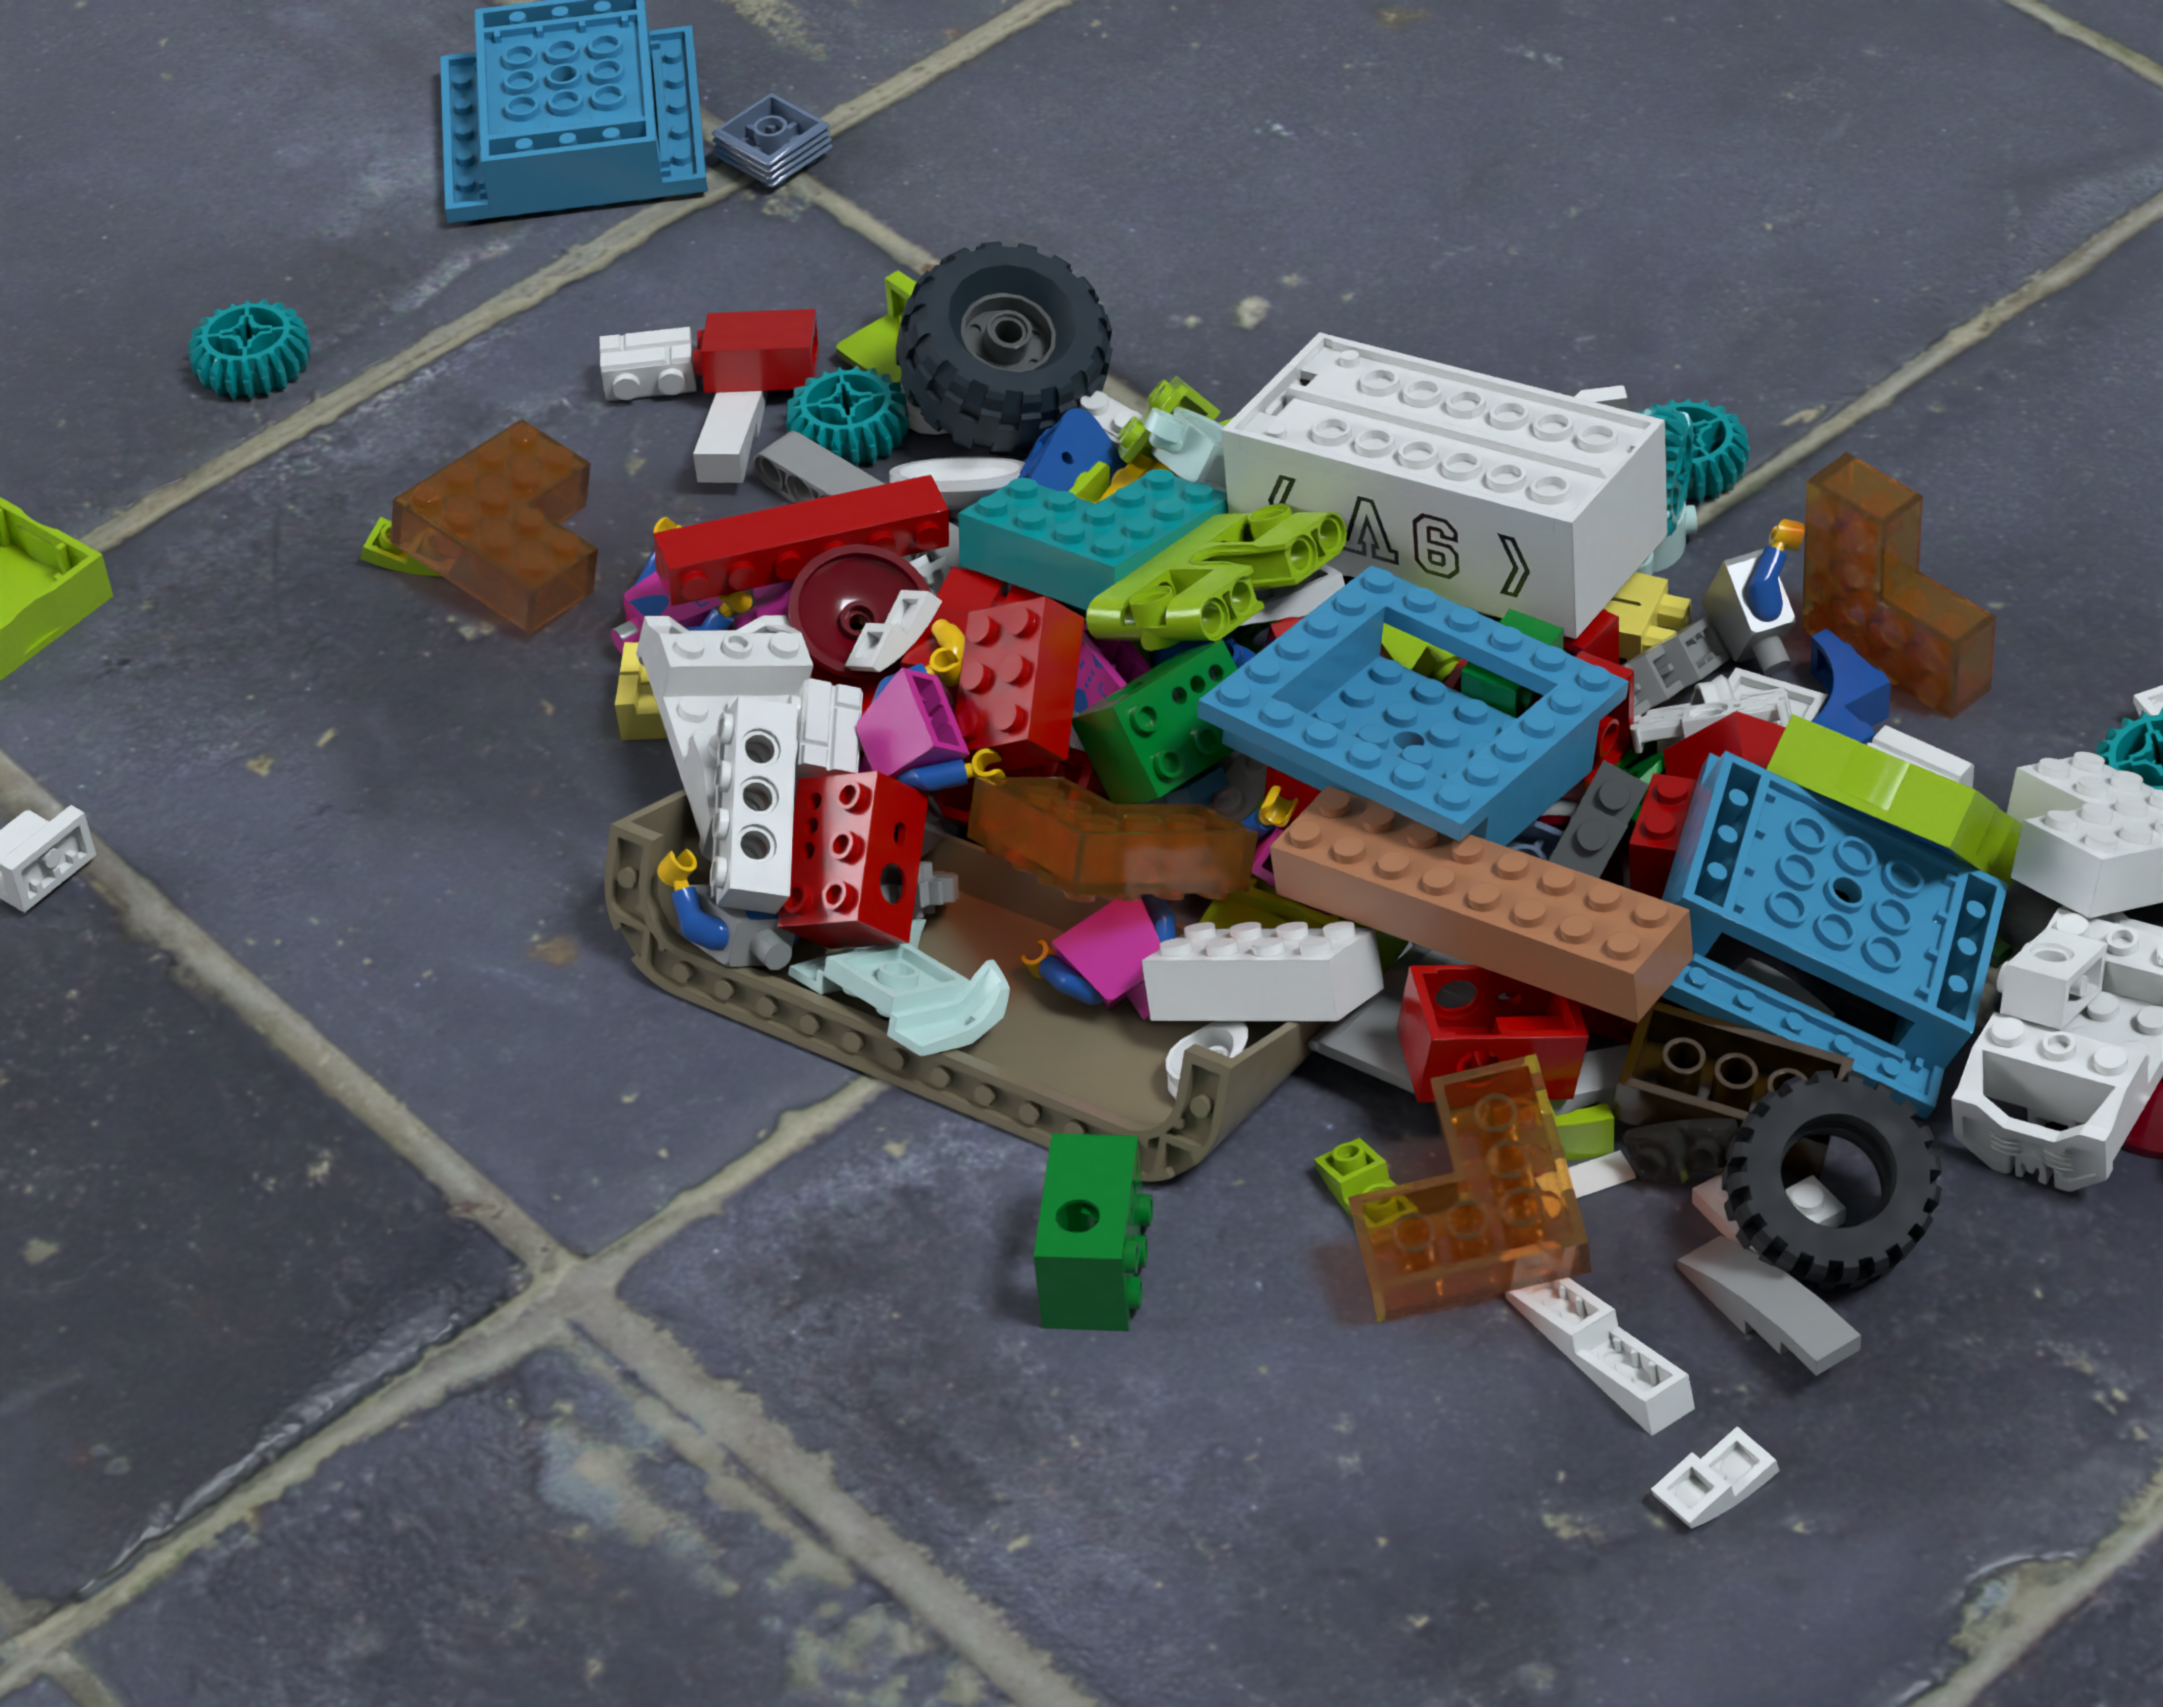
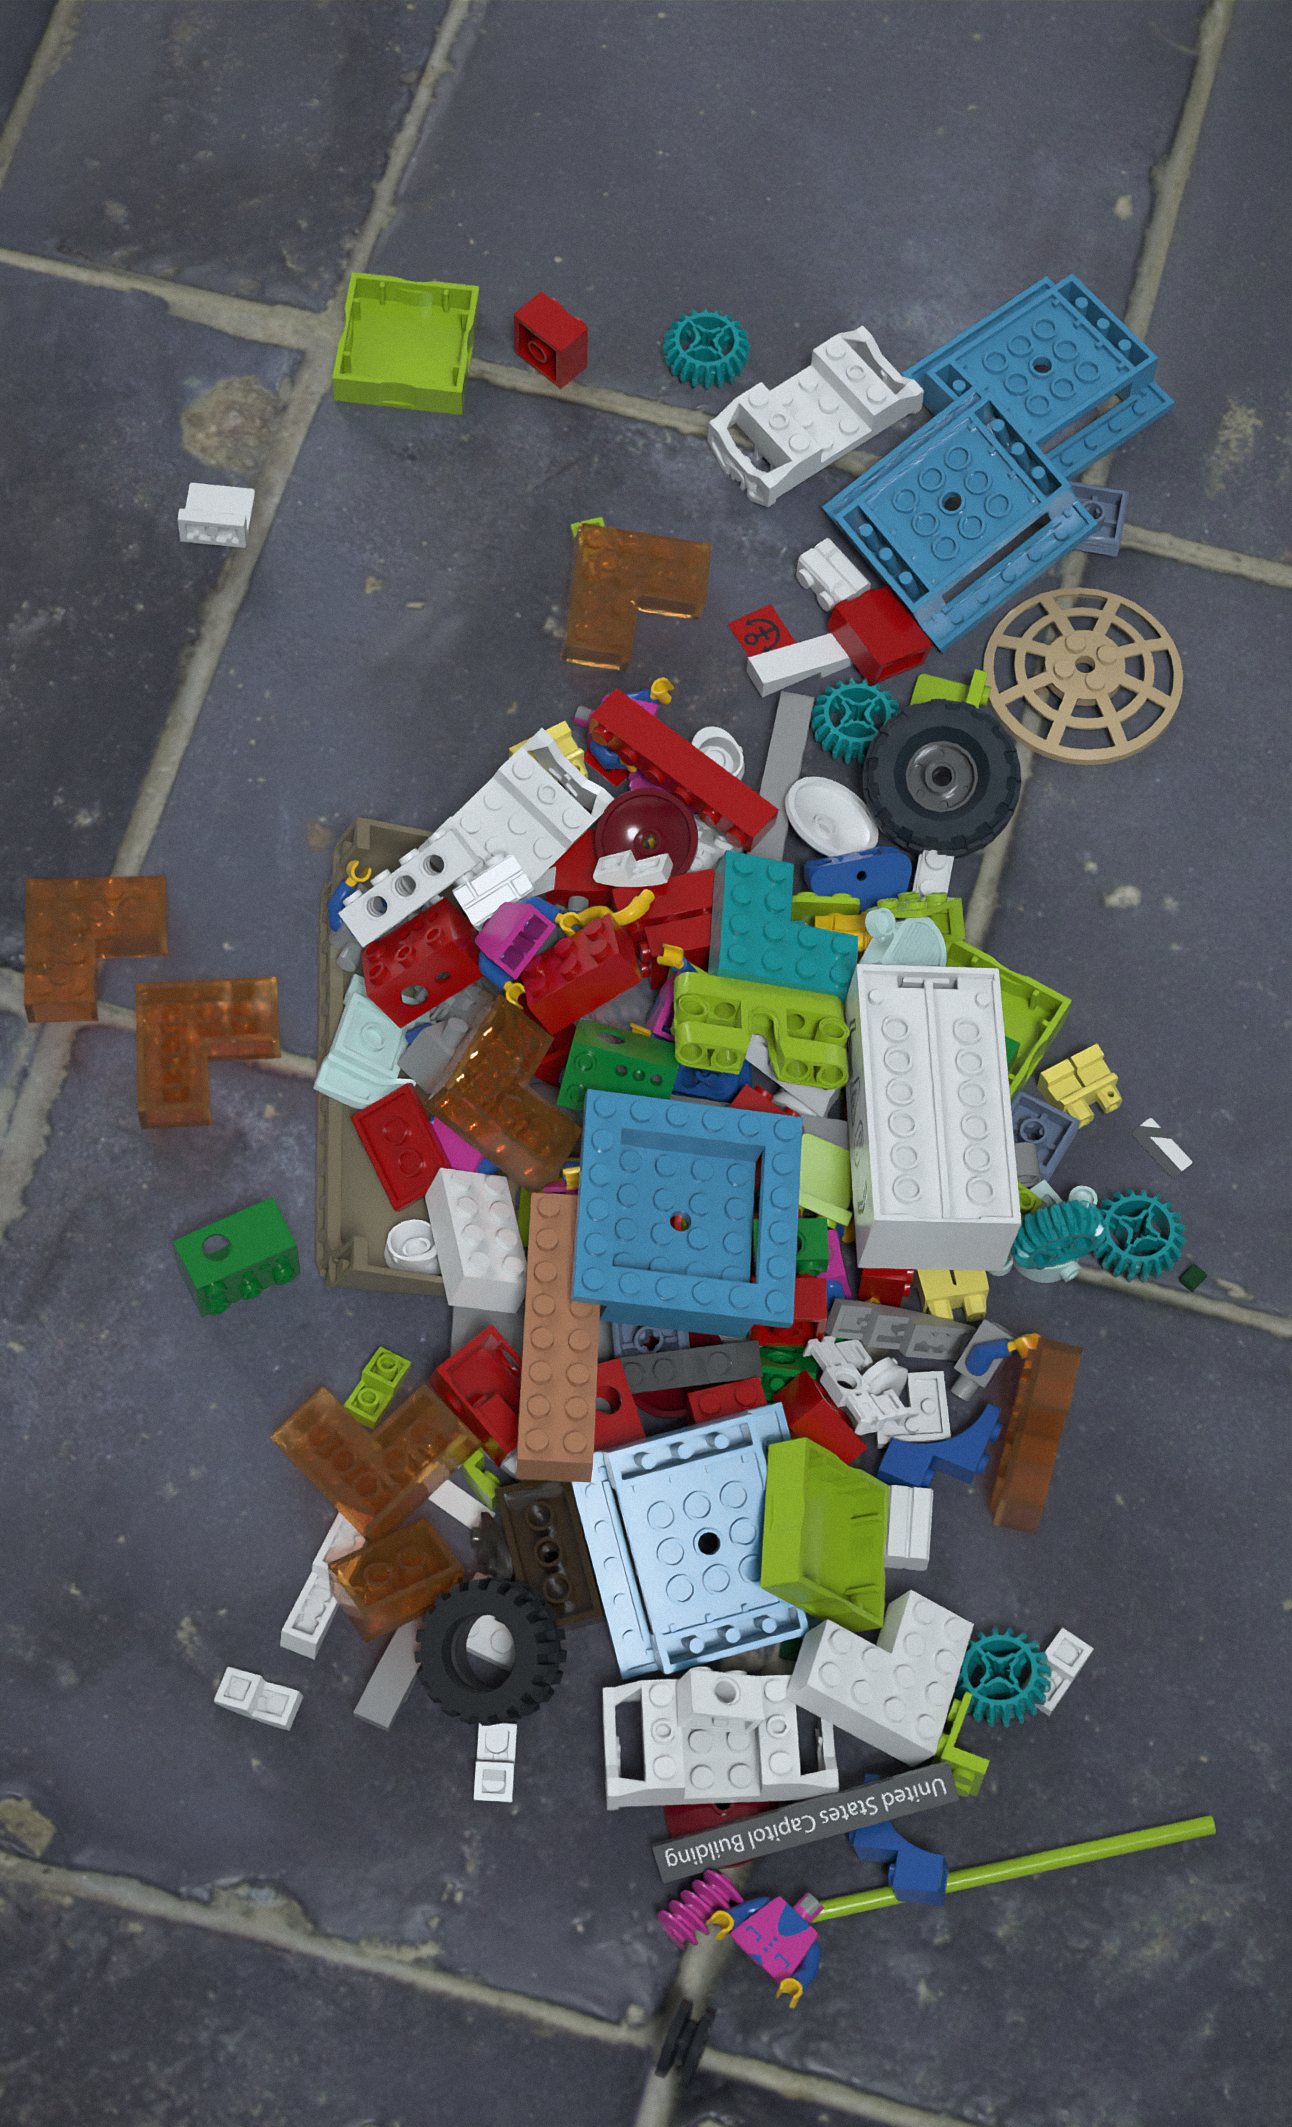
camera: 50 degrees right, 20 degrees up
none -> clear orange brick [24,875,169,1023]
none -> clear orange brick [135,976,281,1129]
none -> clear orange brick [327,1518,464,1643]
none -> red tile [350,1083,454,1212]
none -> light grey torso [397,1017,495,1114]
none -> white slope [474,1723,517,1802]
none -> red brick [514,291,588,390]
none -> white piece [707,326,924,507]
none -> red sticker [728,604,796,657]
none -> dark azure piece [822,383,1100,653]
none -> tan dish [983,588,1183,765]
none -> dark green piece [1180,1264,1207,1292]

